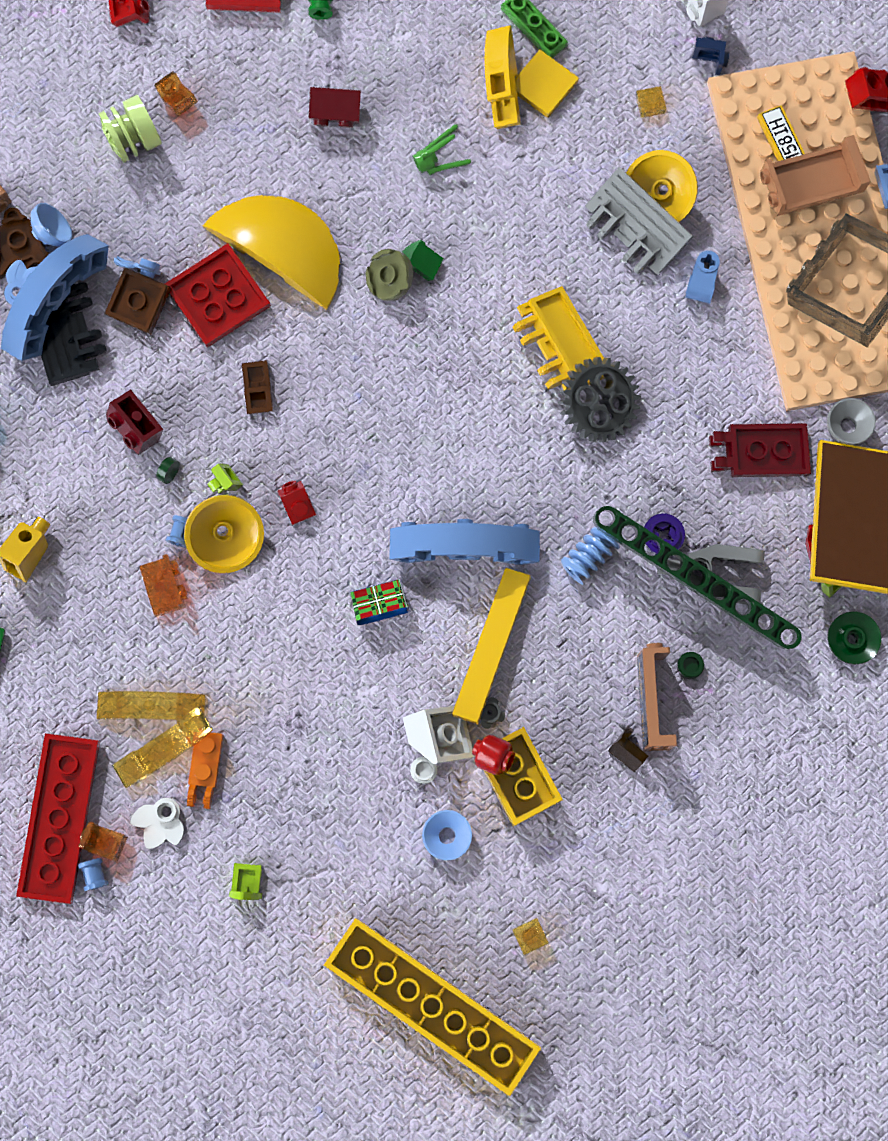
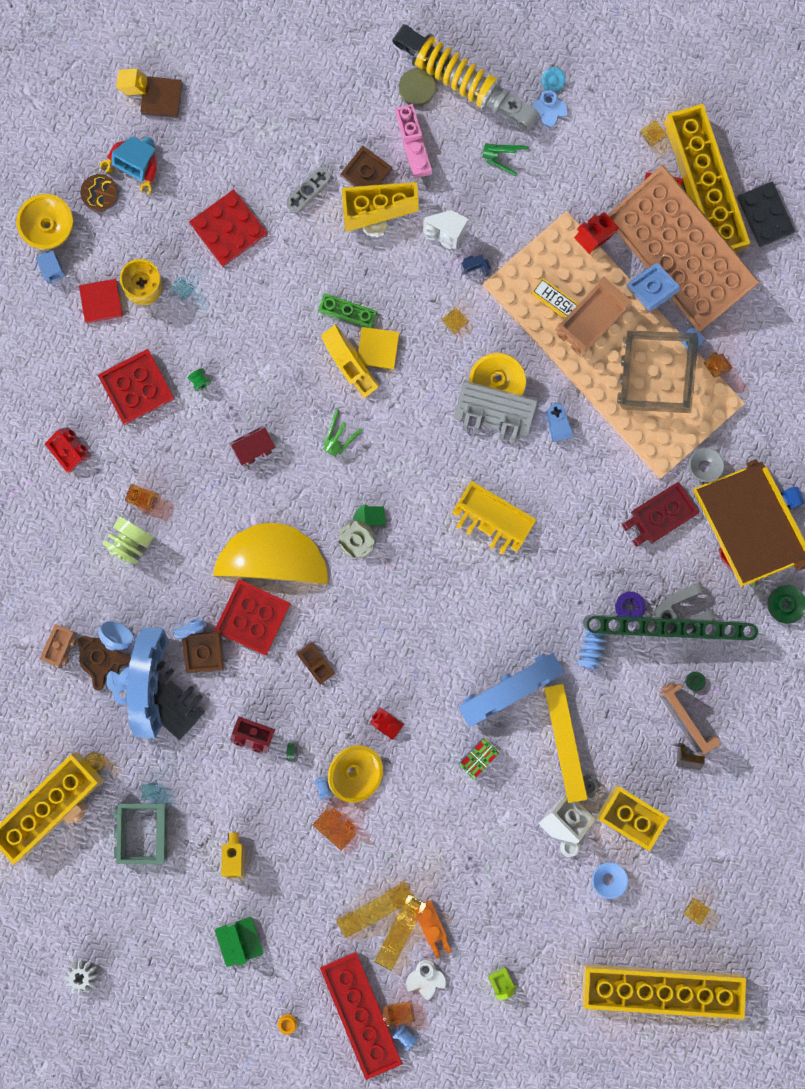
camera: 30 degrees left, 5 degrees up
lime tile [207,463,243,493] -> none
red head [472,735,515,775] -> none
dark grey gear [558,357,641,442] -> none

